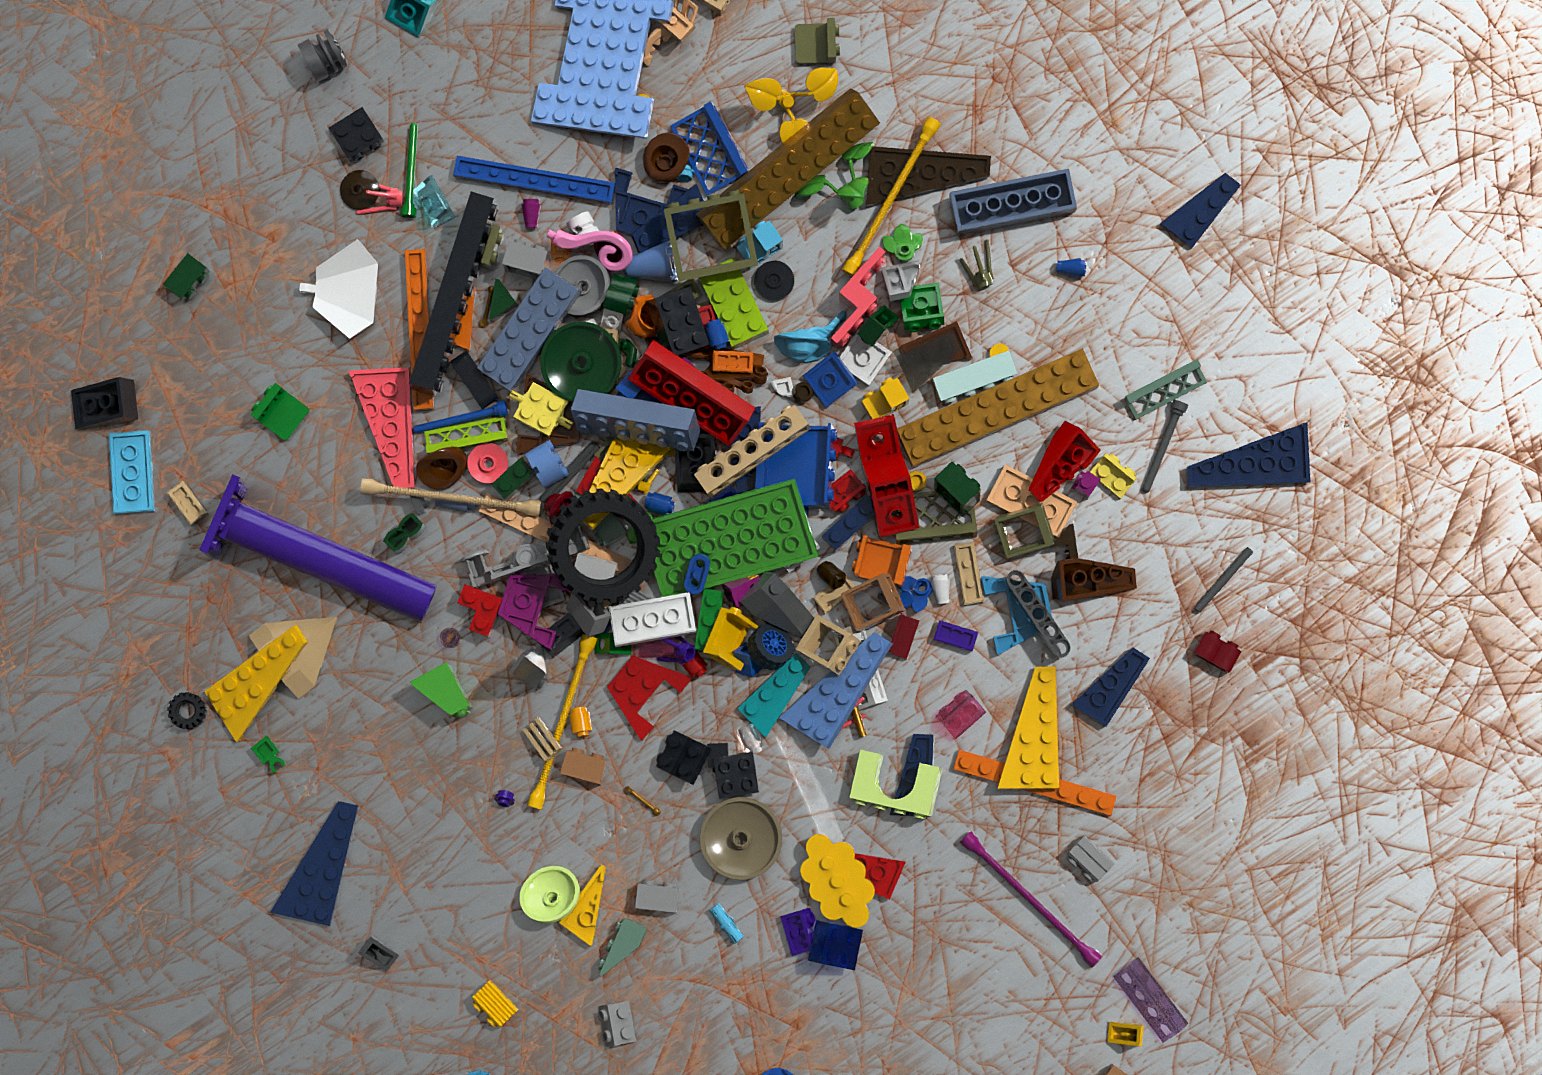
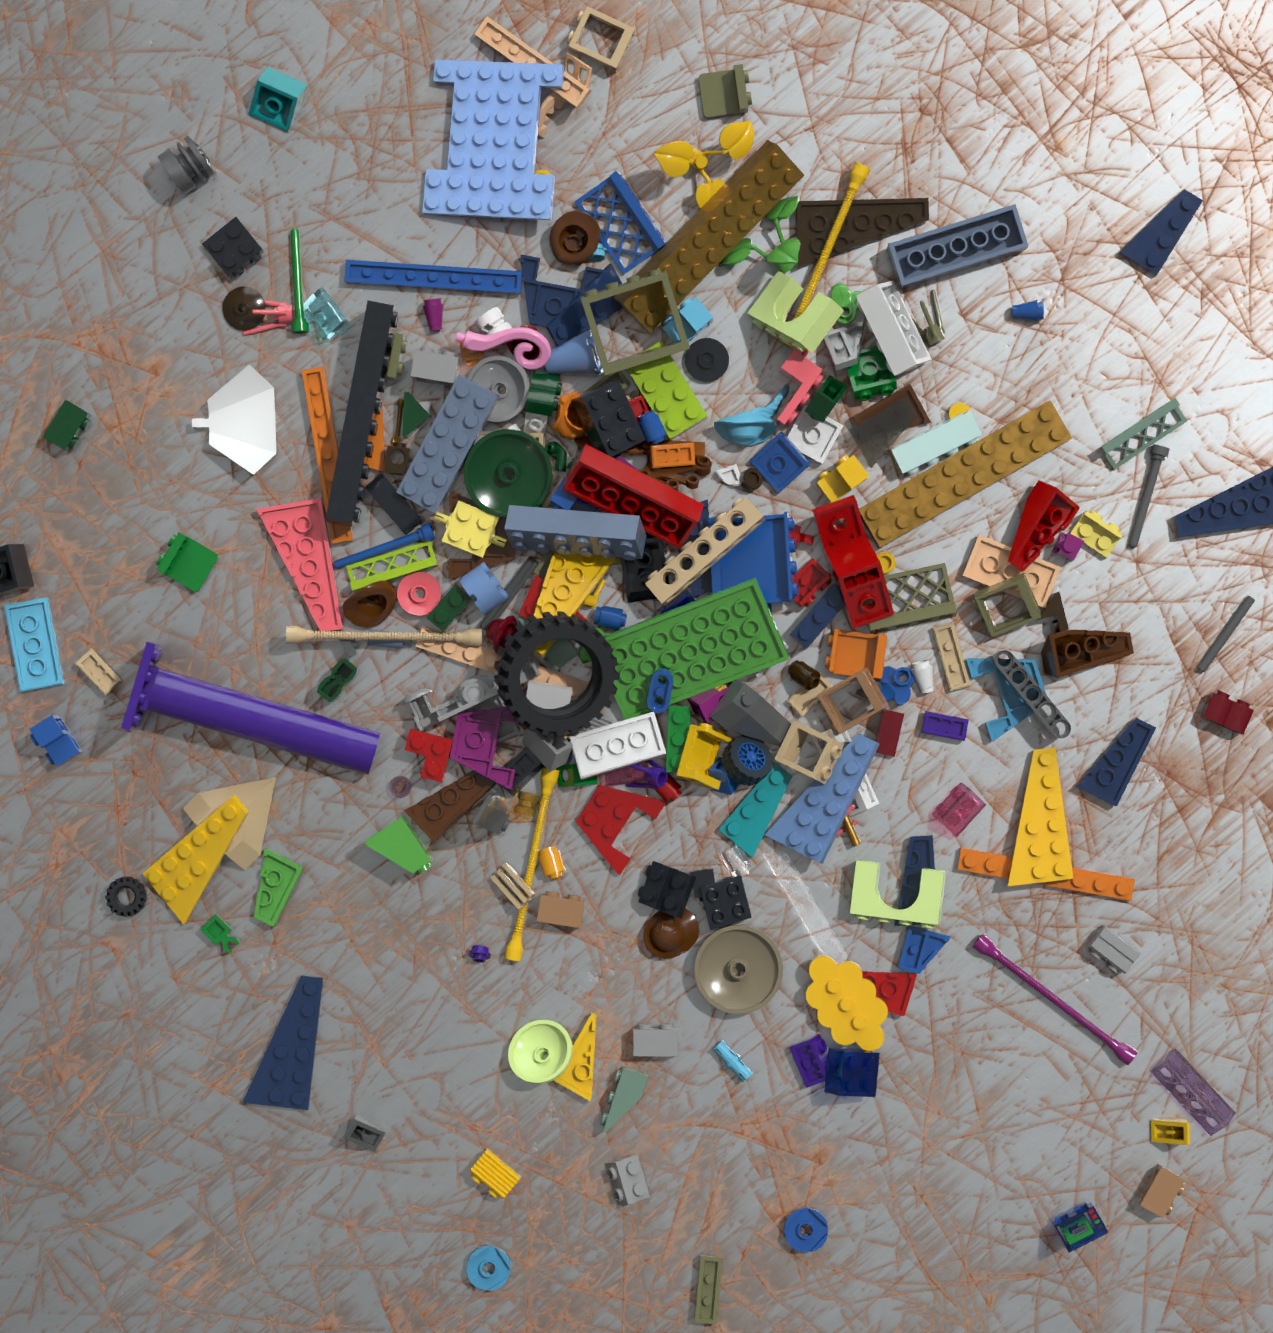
camera: 10 degrees left, 5 degrees up
pearl gold hinge [625,786,661,816] -> none
dark green brick [934,462,981,517] -> none
none -> blue brick [29,715,82,766]
none -> bright green wing [254,848,304,927]
none -> dark brown brick [385,442,411,476]
none -> reddish brown wing [404,771,496,843]
none -> clear yellow wheel [514,790,540,817]
none -> reddish brown hat [643,908,699,959]
none -> yellowish green arch [747,271,844,354]
none -> white brick [856,280,932,376]
none -> blue wing [897,925,951,974]

